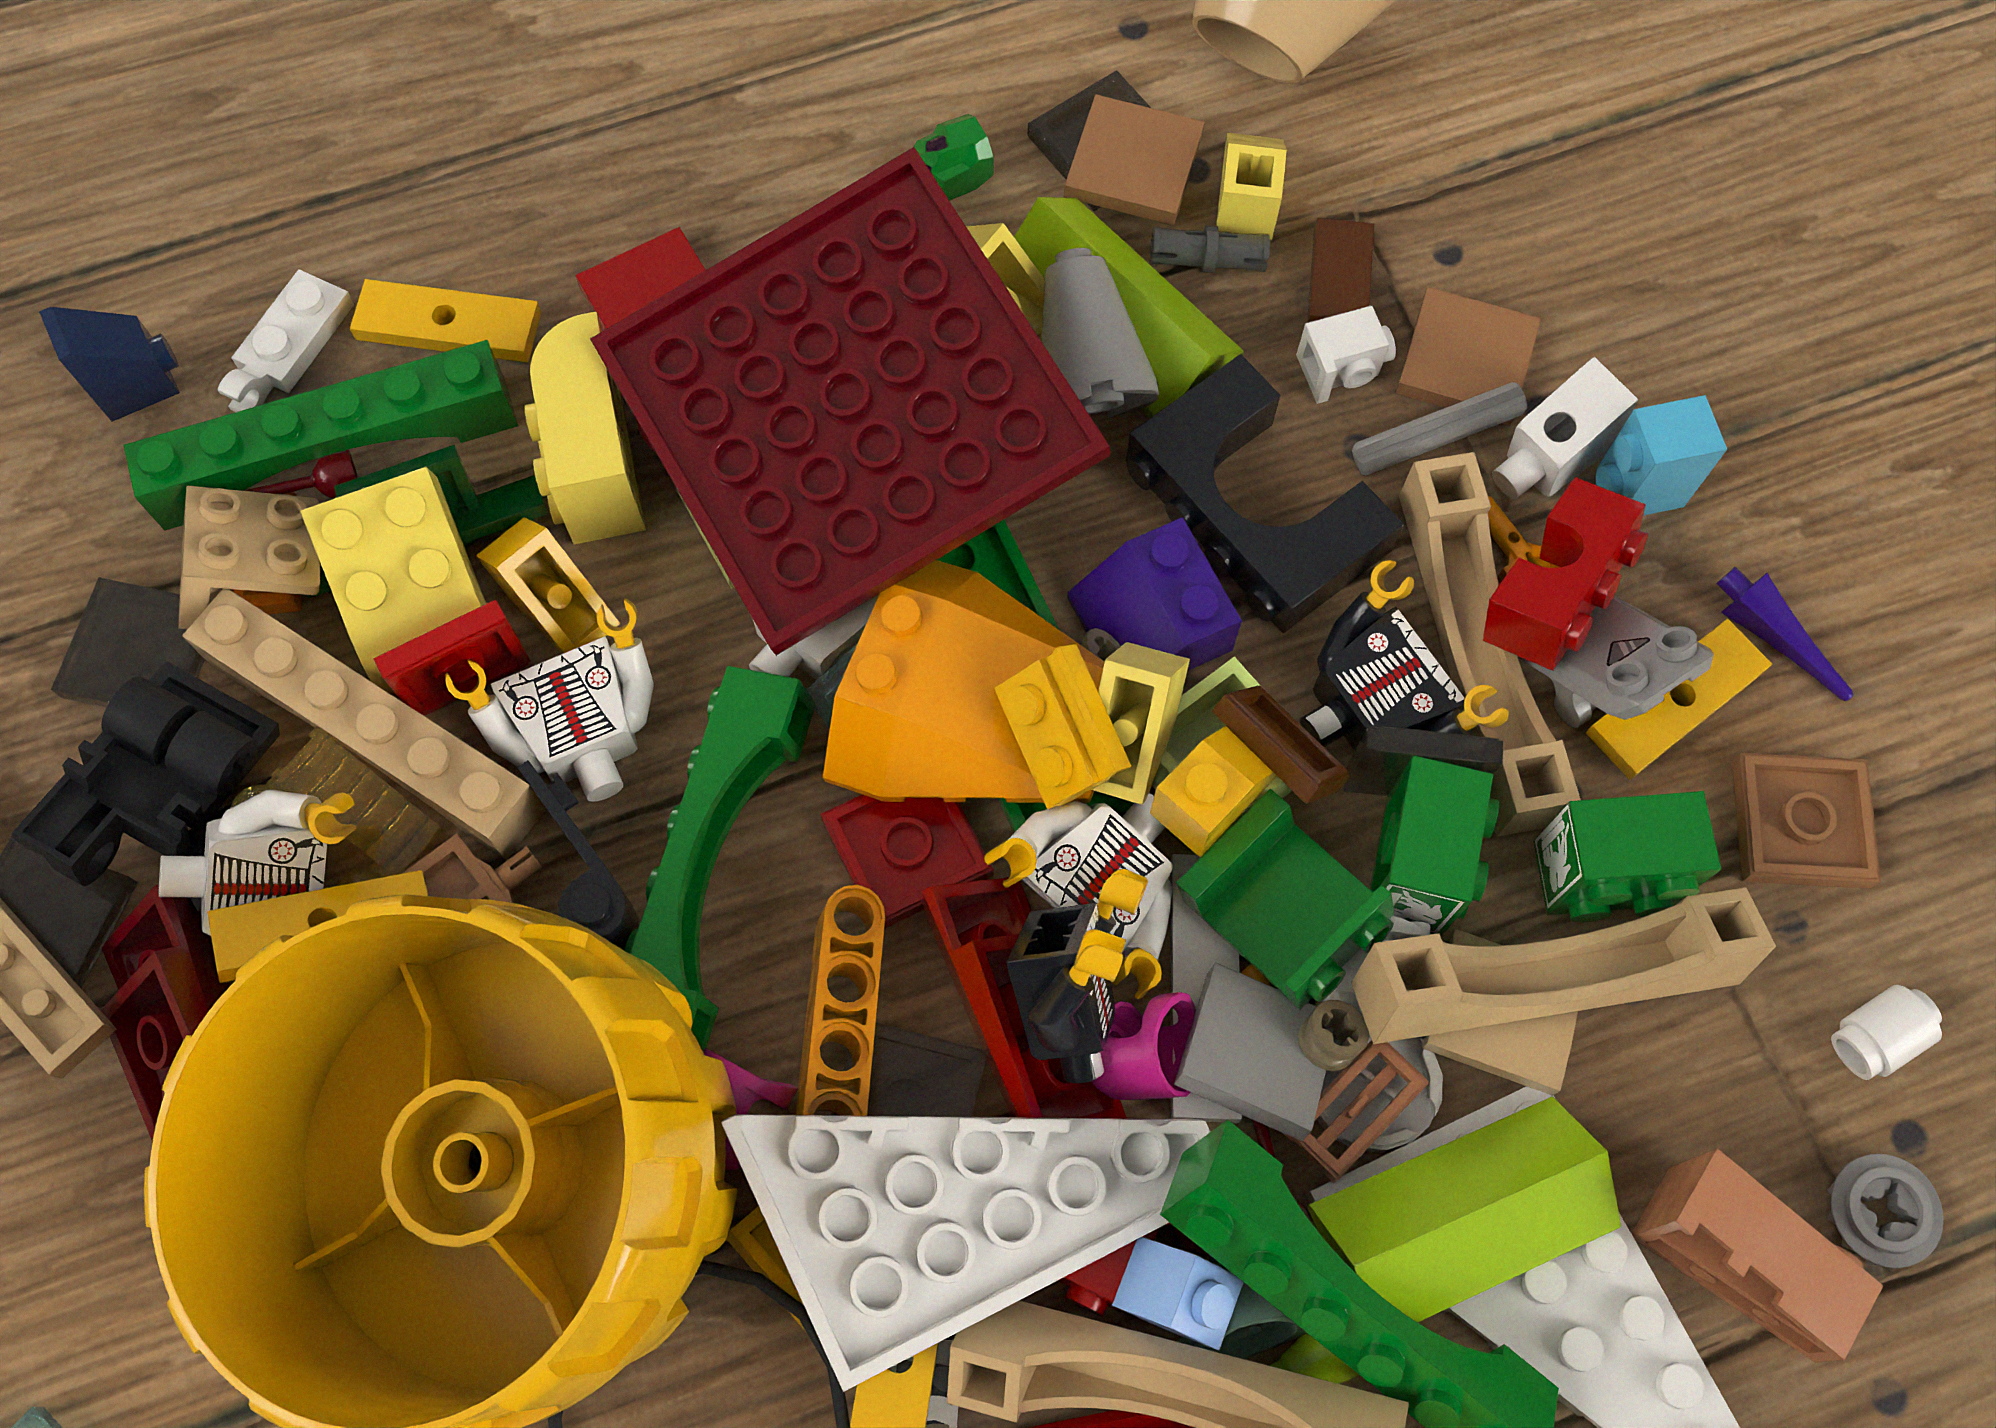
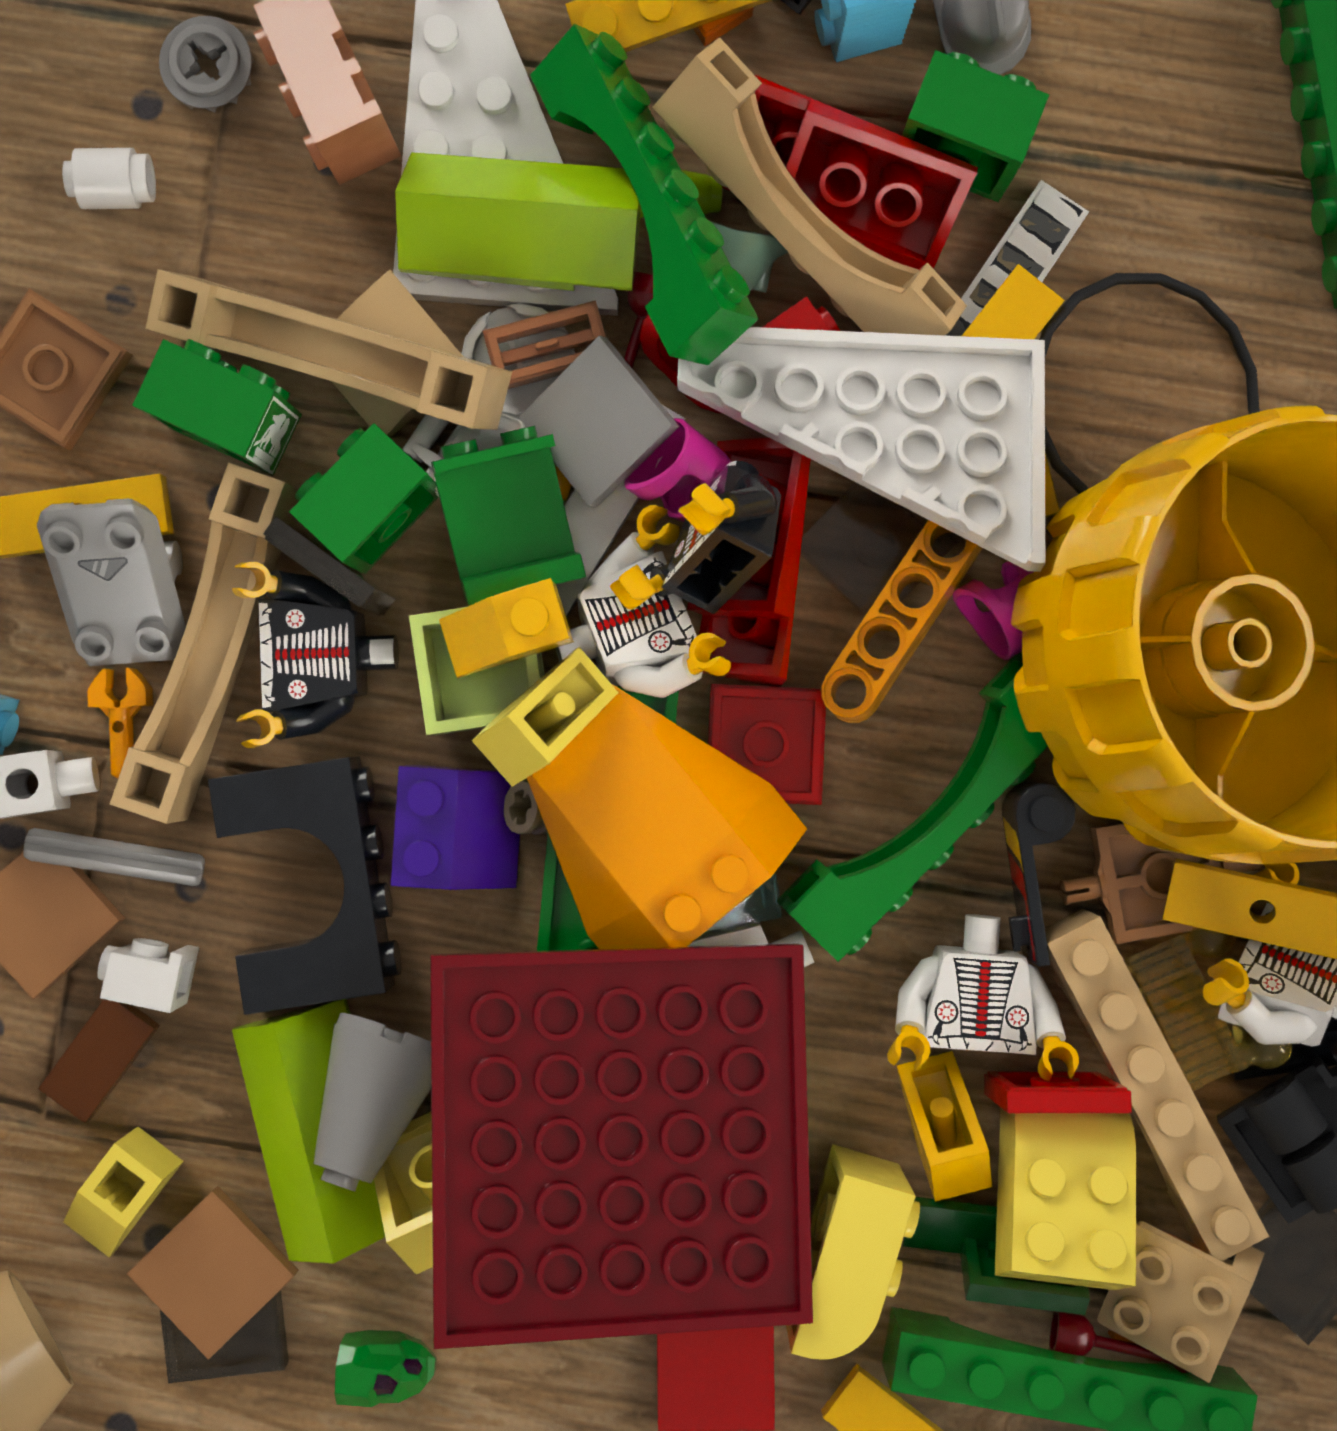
camera: 150 degrees left, 20 degrees up
yellow plate [994,643,1132,809] -> none
light blue brick [1112,1237,1243,1350] -> none
dark grey pin [1150,225,1270,273] -> none
reddish brown tile [1212,685,1351,804] -> none
dark tan bush [1298,1000,1370,1071] -> none
red arch [1482,477,1648,671] -> none

